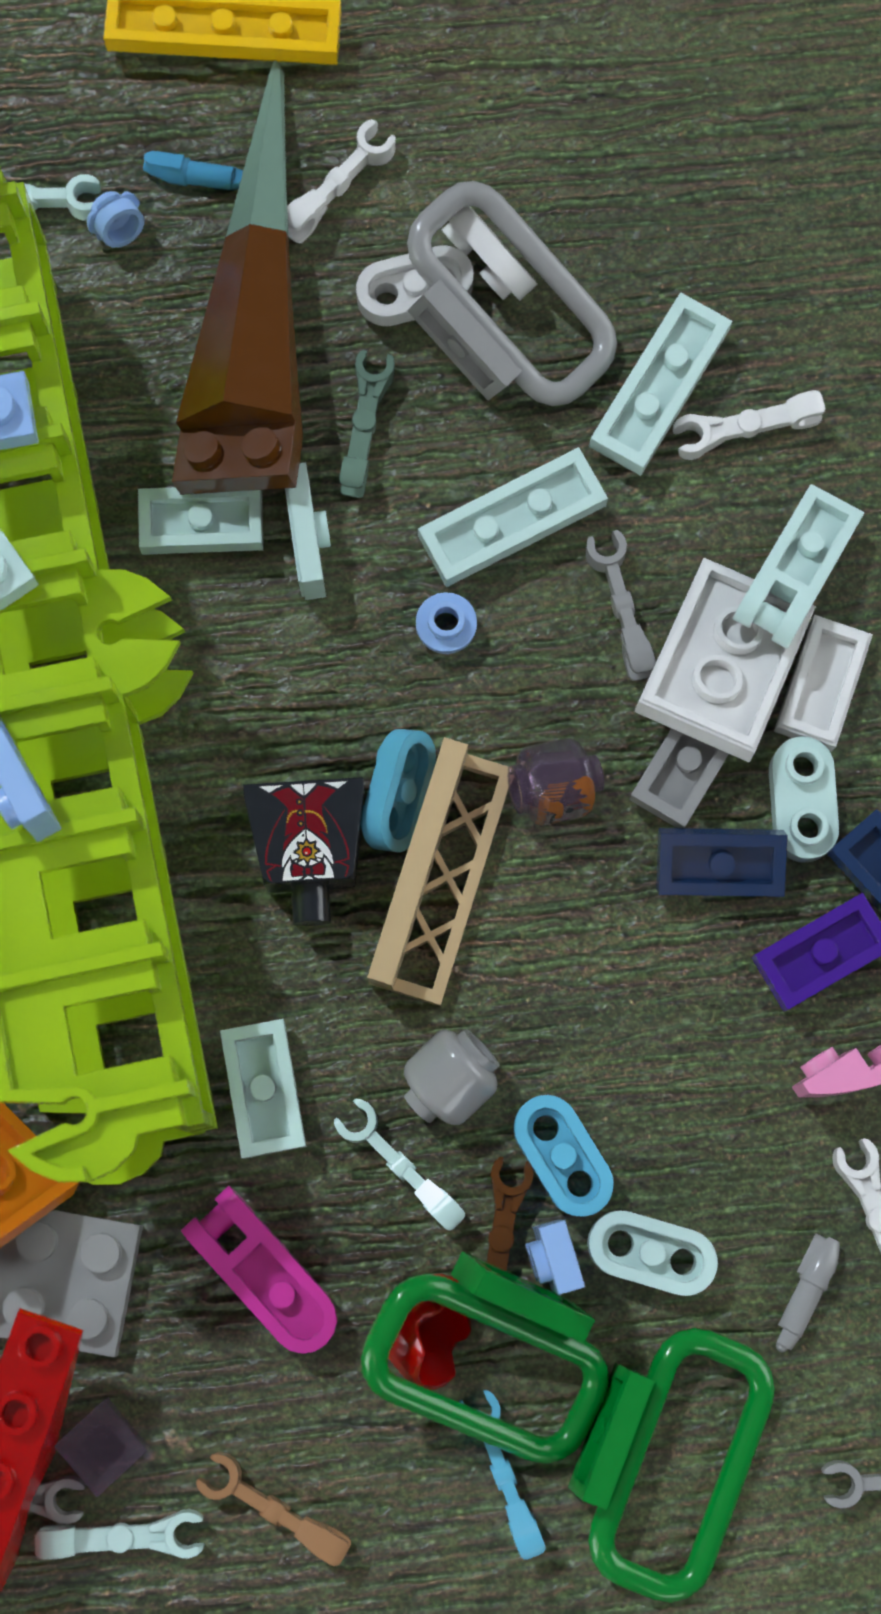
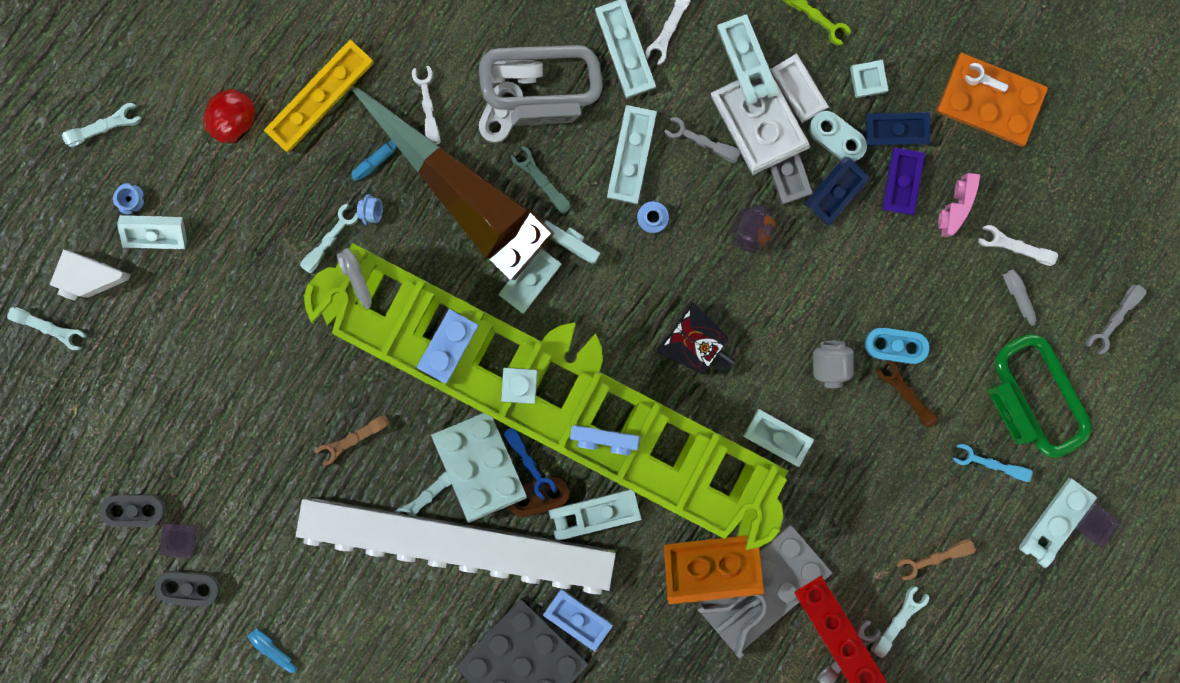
camera: 50 degrees left, 10 degrees up
clear purple plate [54,1398,151,1497] -> none
dark pink plate [181,1185,338,1354] -> none
light aqua piece [334,1099,465,1231] -> none
medium azure plate [361,729,436,852] -> none
green bar [361,1251,609,1464] -> none
tan fence [367,737,515,1007] -> none
red hair [388,1273,472,1390] -> none
light blue plate [525,1220,585,1295] -> none
light aqua plate [587,1211,718,1296] -> none

